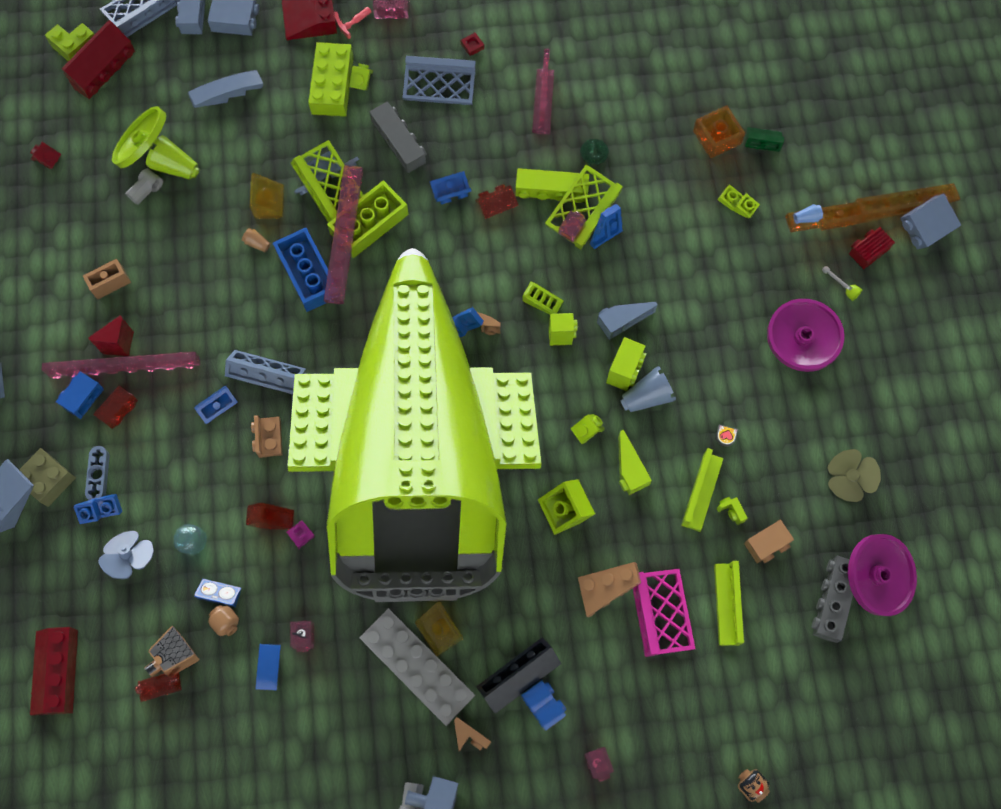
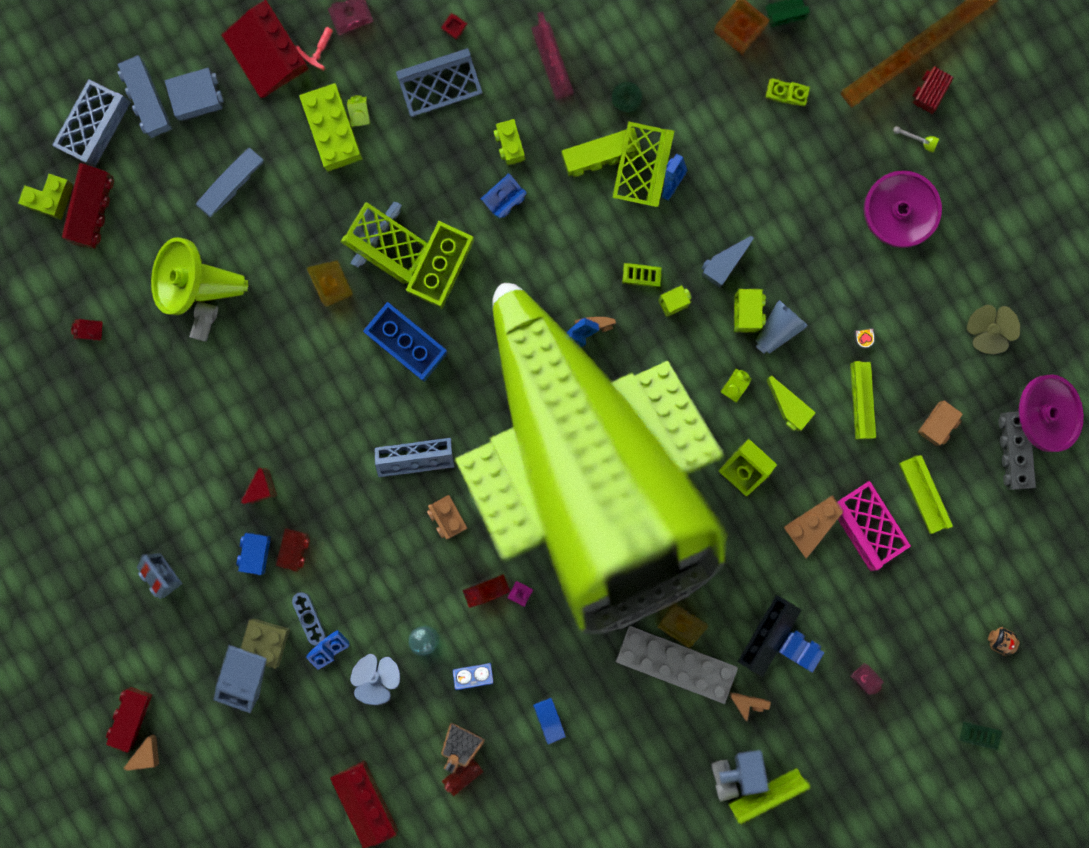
camera: 20 degrees left, 15 degrees up
clear pink plate [42,352,200,378] -> none
medium nougat brick [83,259,131,299] -> none
blue slope [194,386,238,424] -> none
medium nougat head [208,605,239,636] -> none
medium nougat cone [242,228,271,252] -> none
clear pink brick [290,621,314,652] -> none
clear pink plate [324,165,363,304] -> none
dark grey brick [369,101,427,173] -> none
clear red bracket [475,184,518,219] -> none
clear pink brick [558,211,586,243] -> none
lime bracket [716,497,748,525] -> none
medium blue cone [793,204,823,224] -> none
sand blue brick [900,194,961,250] -> none
none -> lime brick [494,119,525,165]

